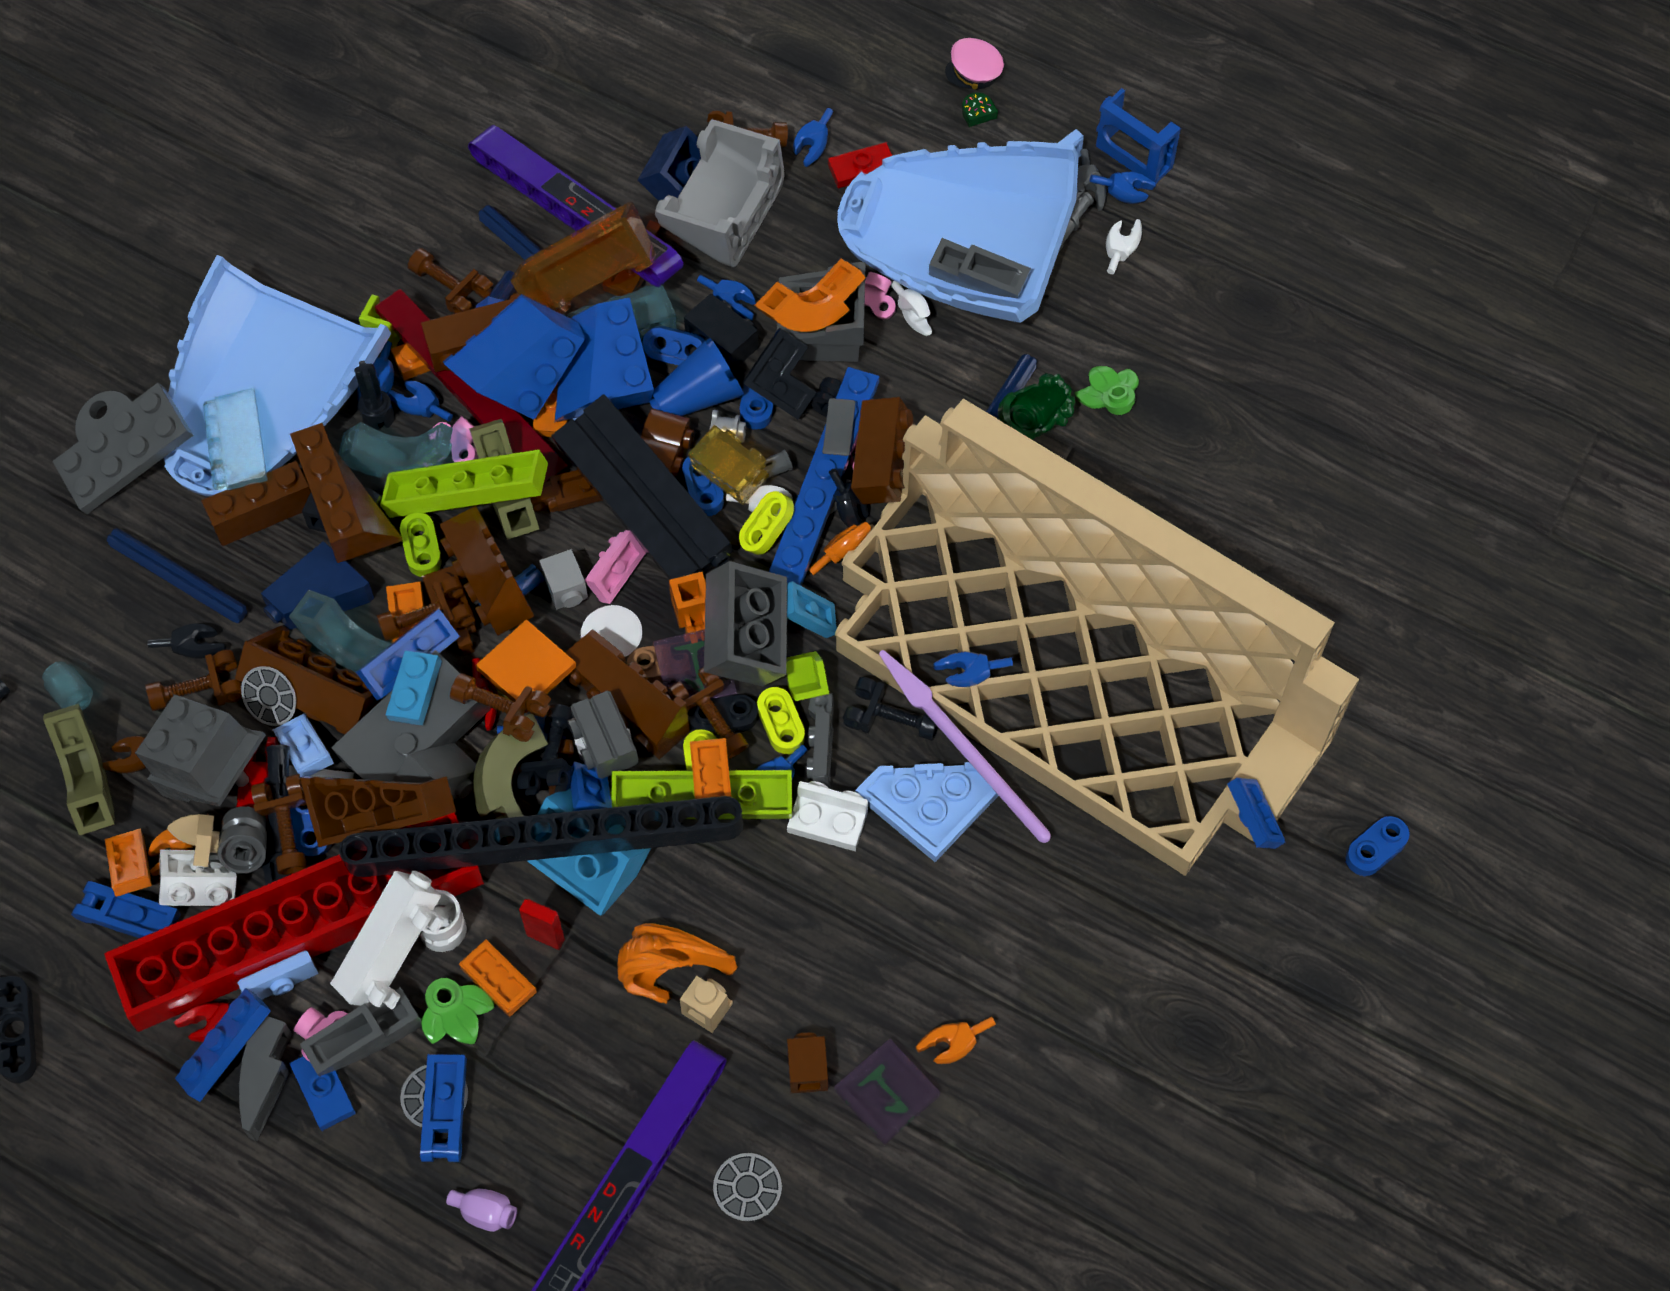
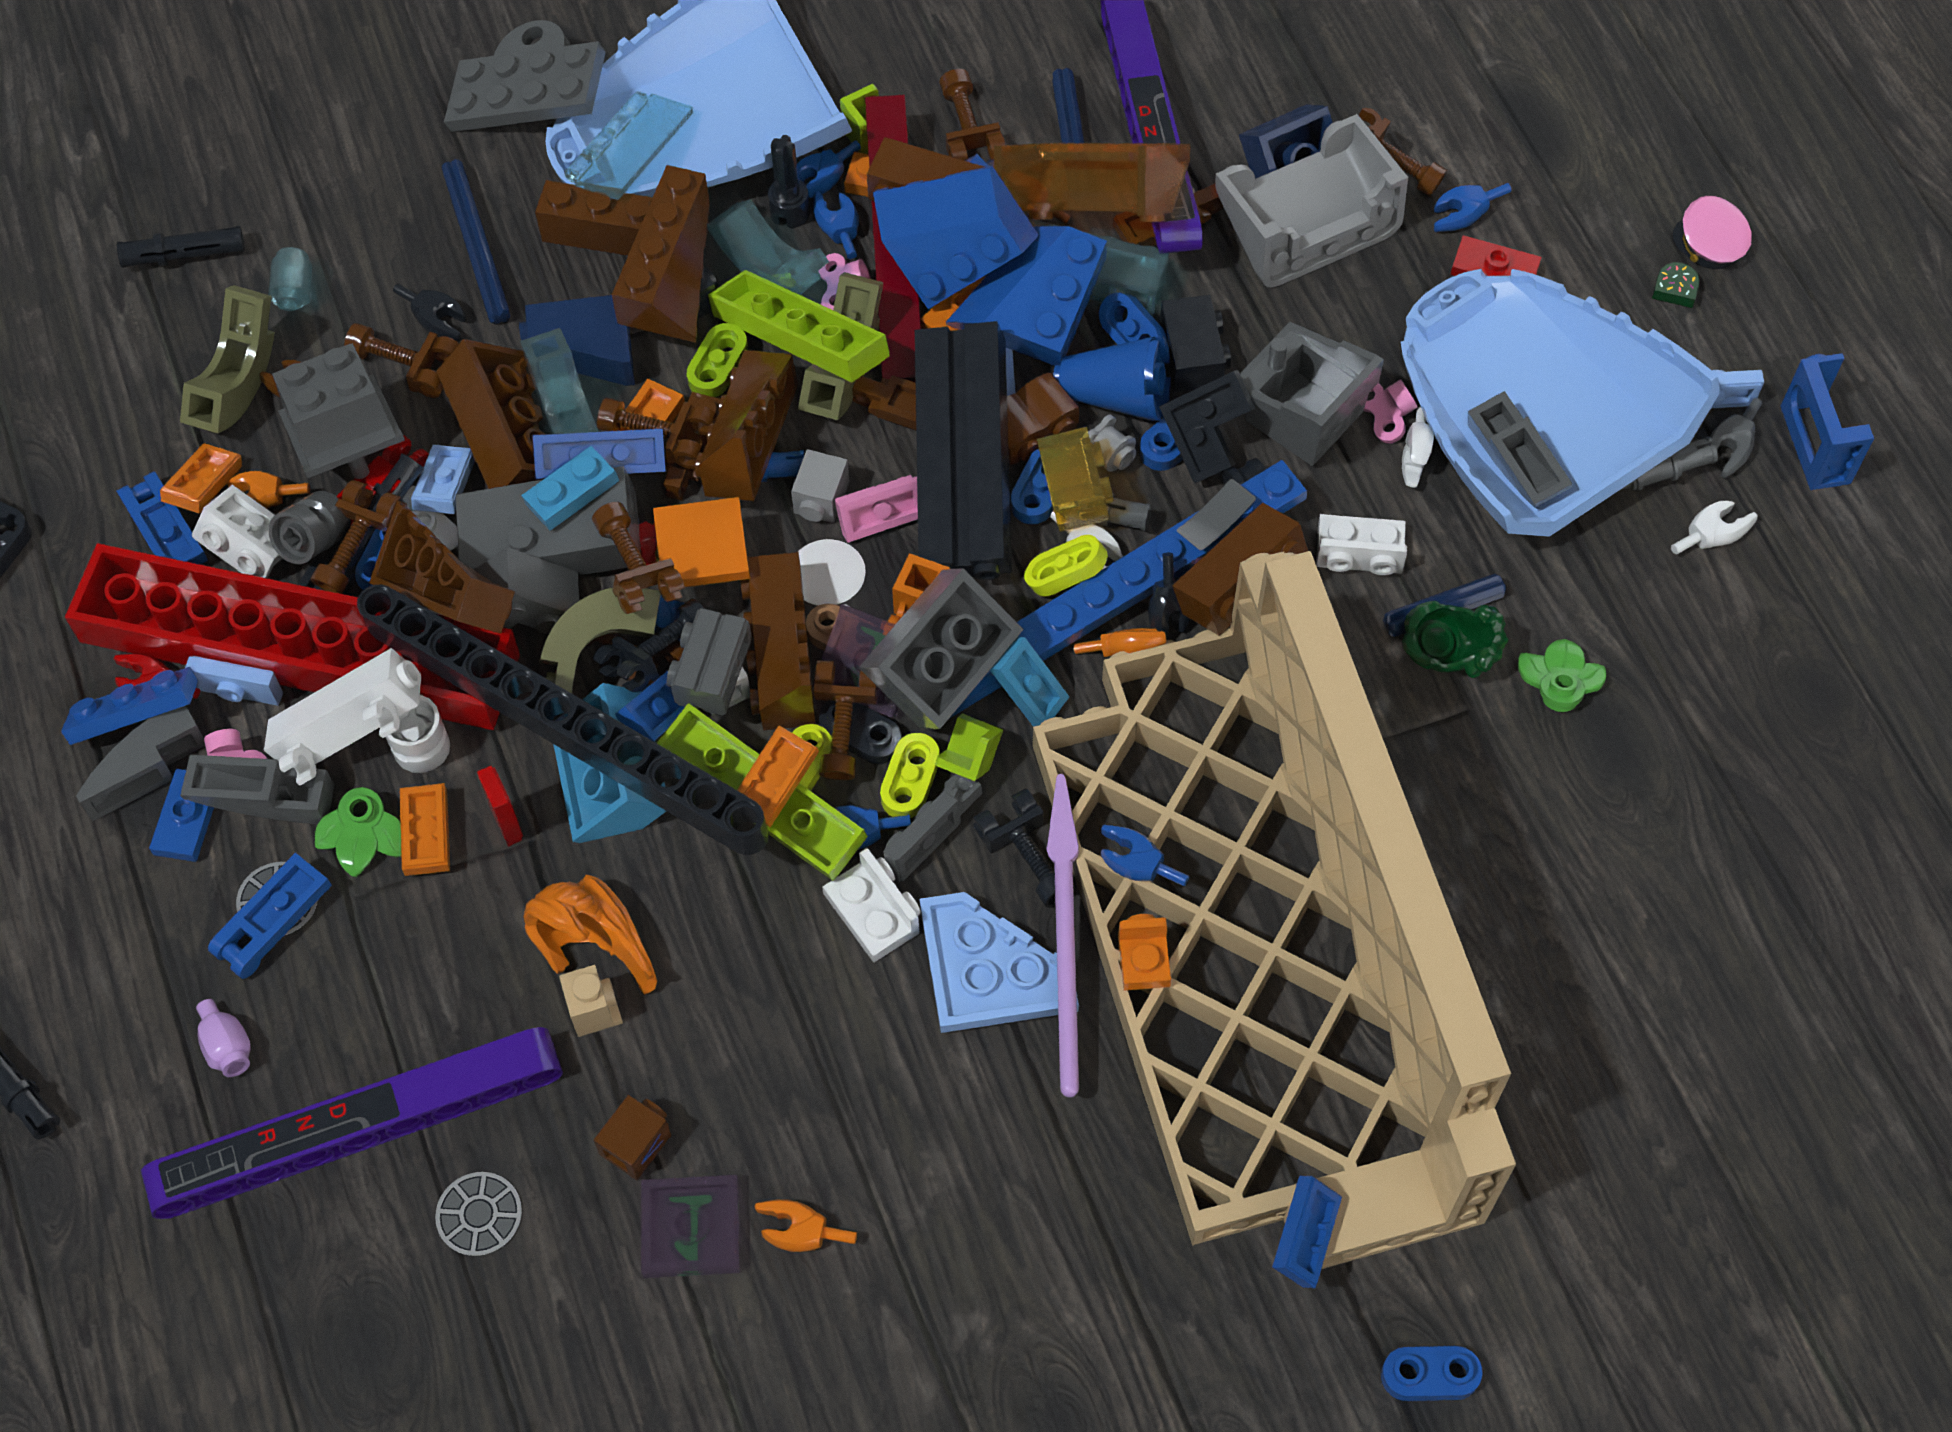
camera: 40 degrees right, 0 degrees up
tan plate [167,814,220,867] -> none
sticker [241,666,296,726] -> none
blue hand [697,275,756,321] -> none
orange arch [754,259,866,332] -> none
blue hand [1090,172,1156,204] -> none
none -> orange bracket [1118,914,1171,991]
none -> white bracket [1316,514,1407,575]

